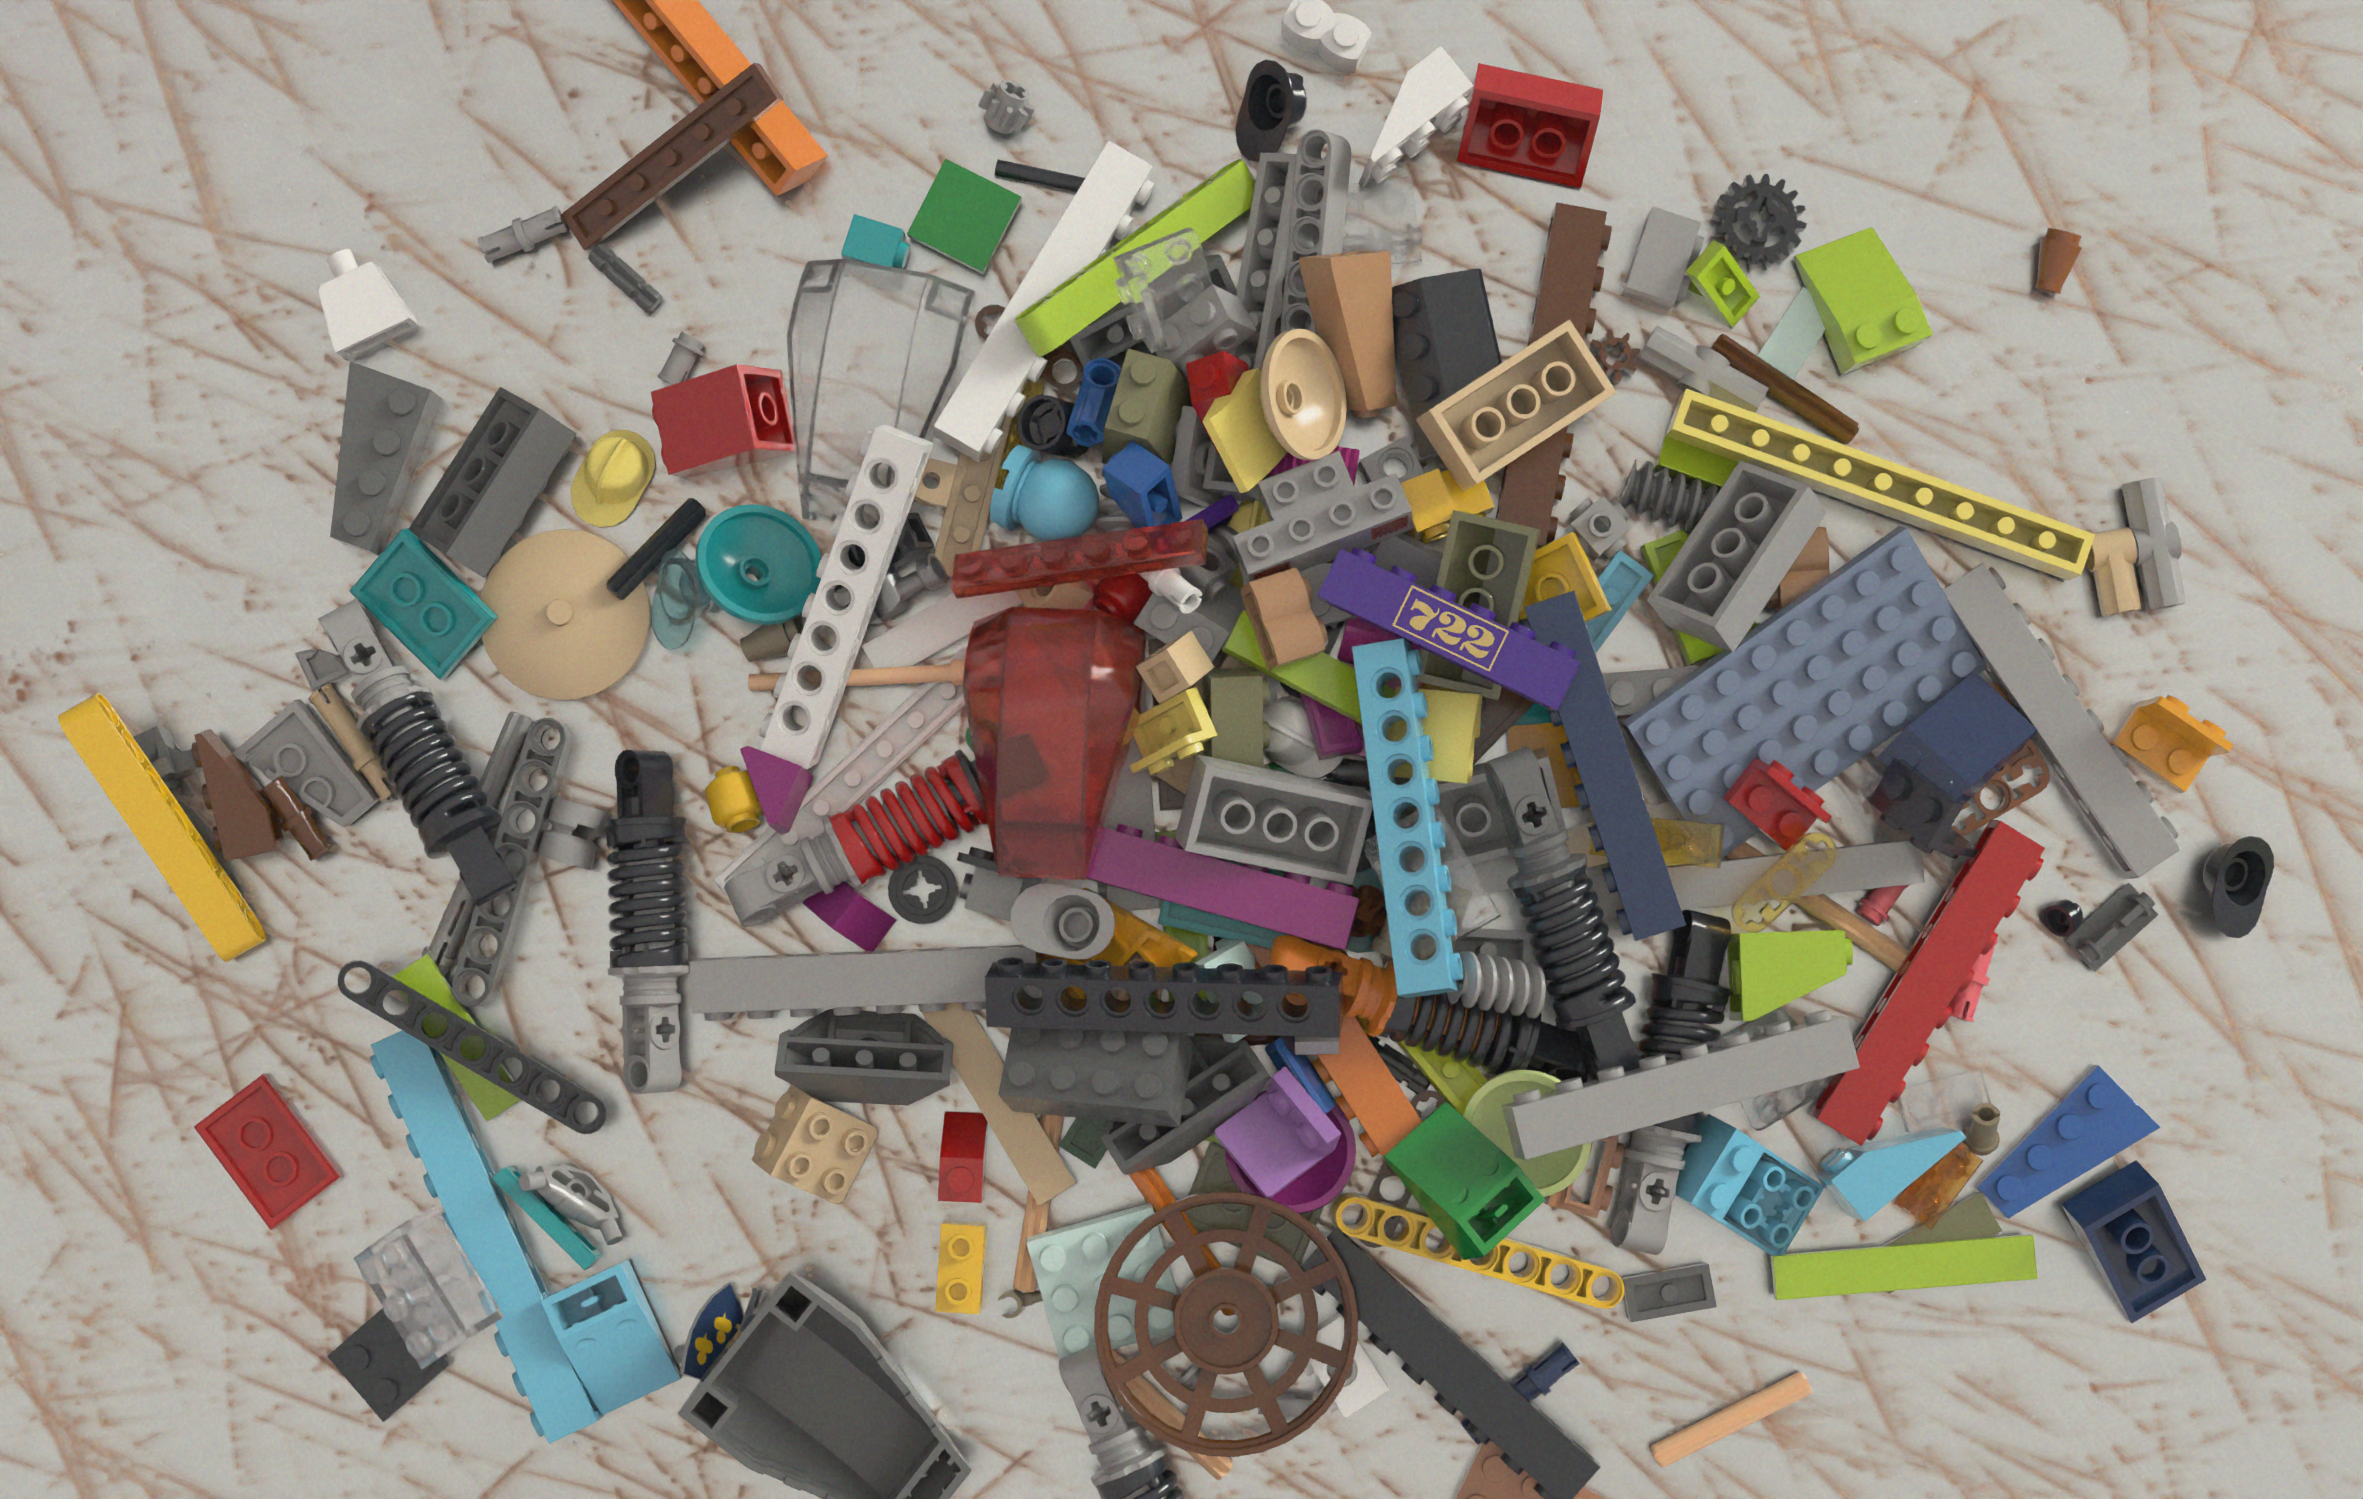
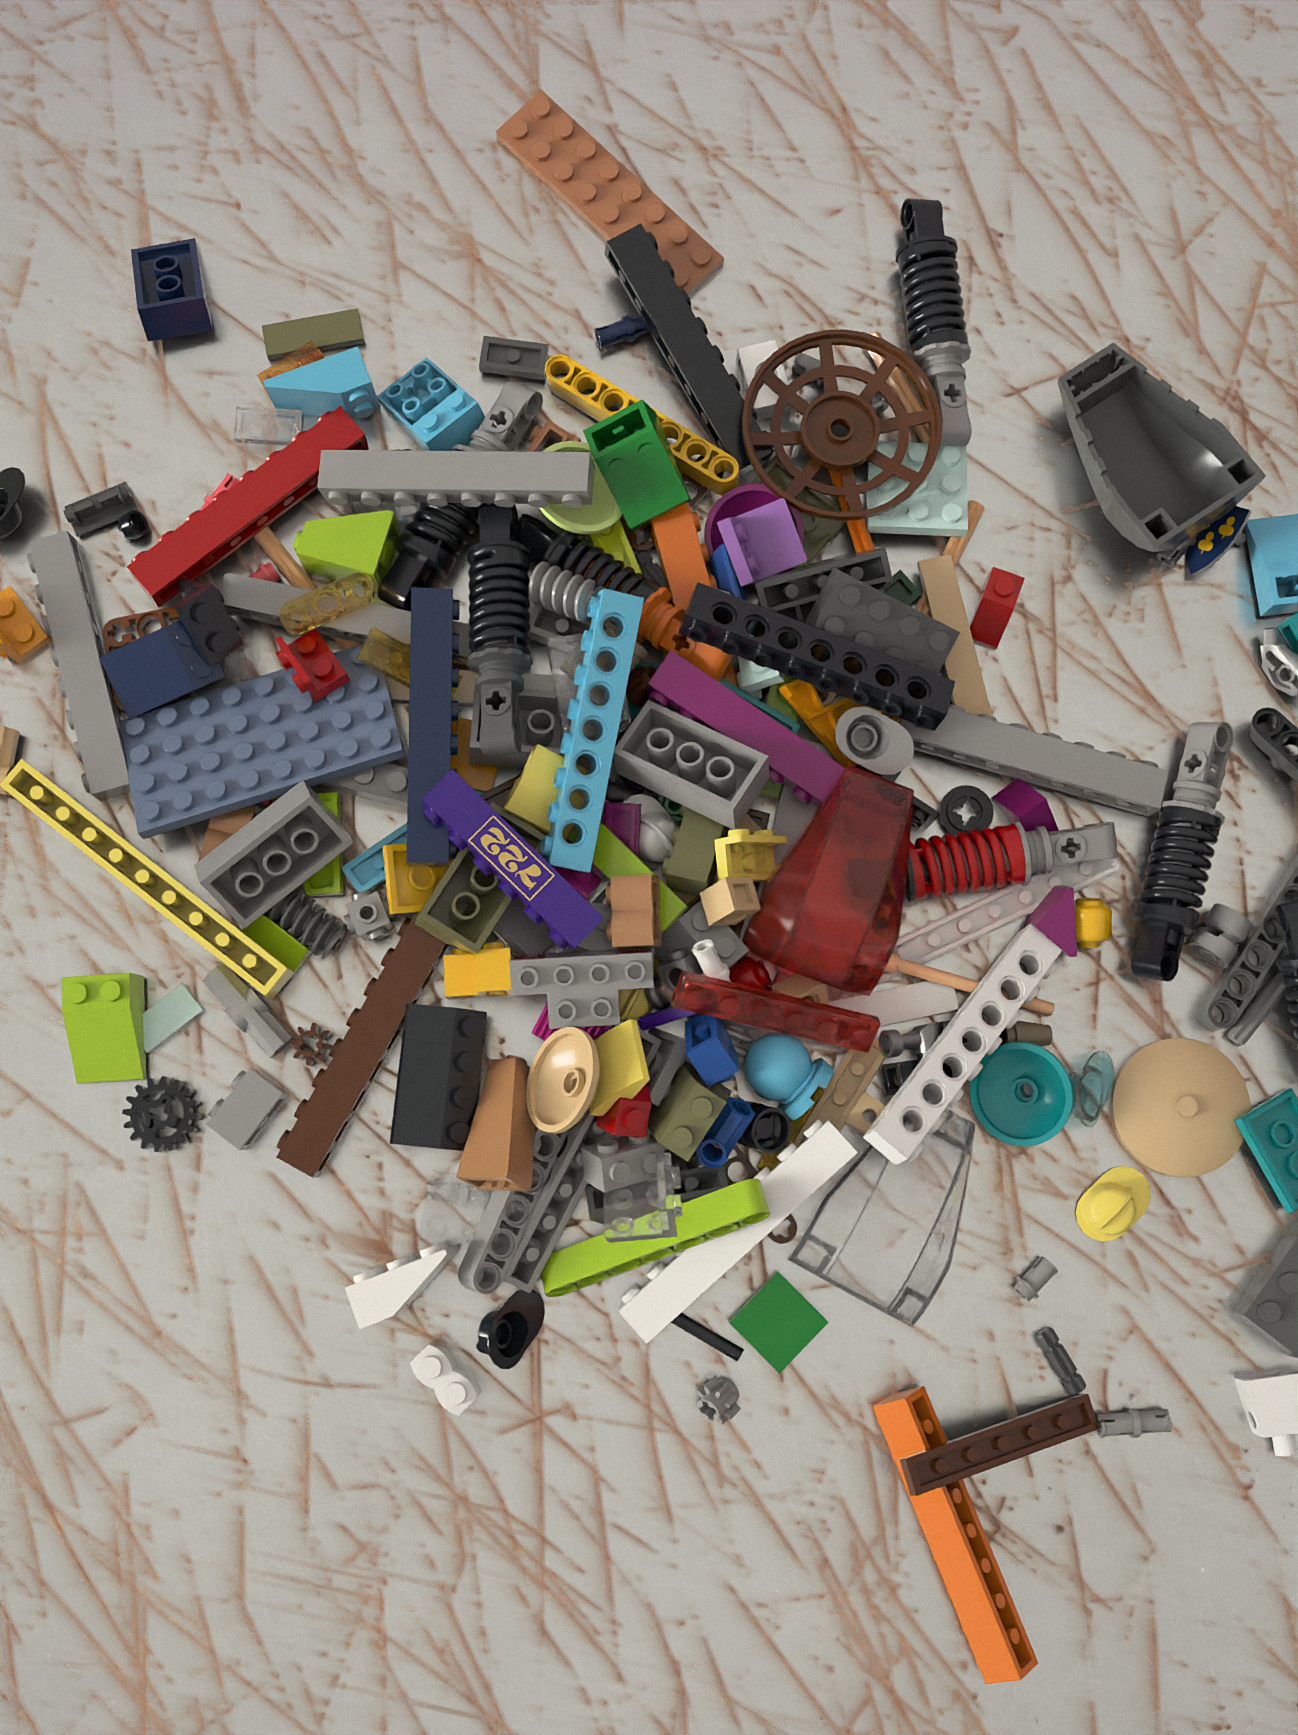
camera: 165 degrees left, 5 degrees down
dark grey slope [409,387,577,578] -> none
black axle [606,498,706,600] -> none
red slope [651,364,799,477] -> none
tan bracket [751,1085,878,1204] -> none
dark grey wedge [775,1009,954,1106] -> none
teal brick [841,214,910,278] -> none
yellow brick [935,1220,987,1314] -> none
flat silver brick [959,867,1023,921] -> none
dark tan hand [998,1289,1043,1318] -> none
flat silver brick [1358,436,1428,484] -> none
tan brick [1416,319,1617,492] -> none
red slope [1457,63,1603,188] -> none
light nougat axle [1650,1372,1812,1467] -> none
lime slope [1686,240,1760,328] -> none
reddish brown axle [1710,334,1860,444] -> none
lime tile [1771,1234,2038,1300] -> none
dark tan pin [1965,1103,2000,1156] -> none
blue wing [1974,1065,2161,1219] -> none

